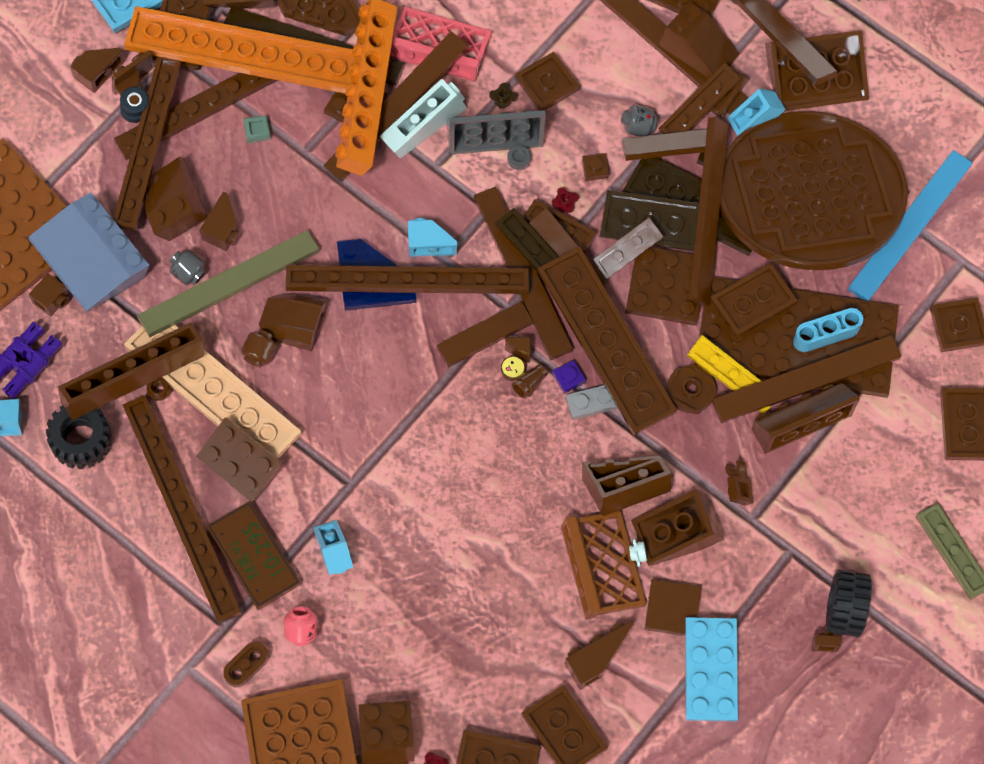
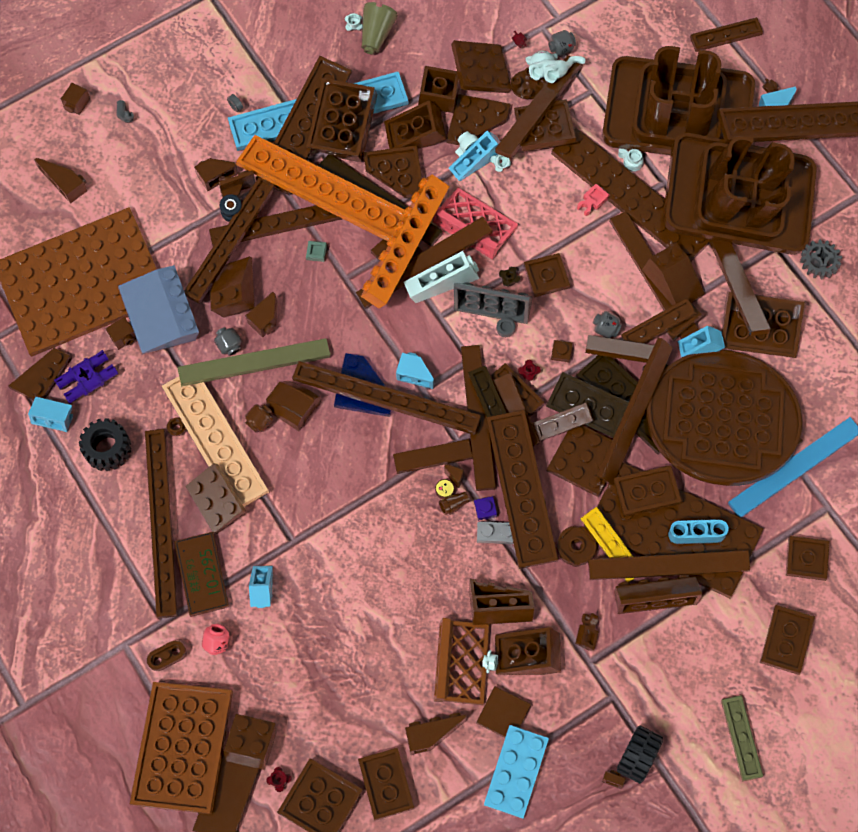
camera: 25 degrees right, 0 degrees up
reddish brown brick [58,322,204,421] -> none

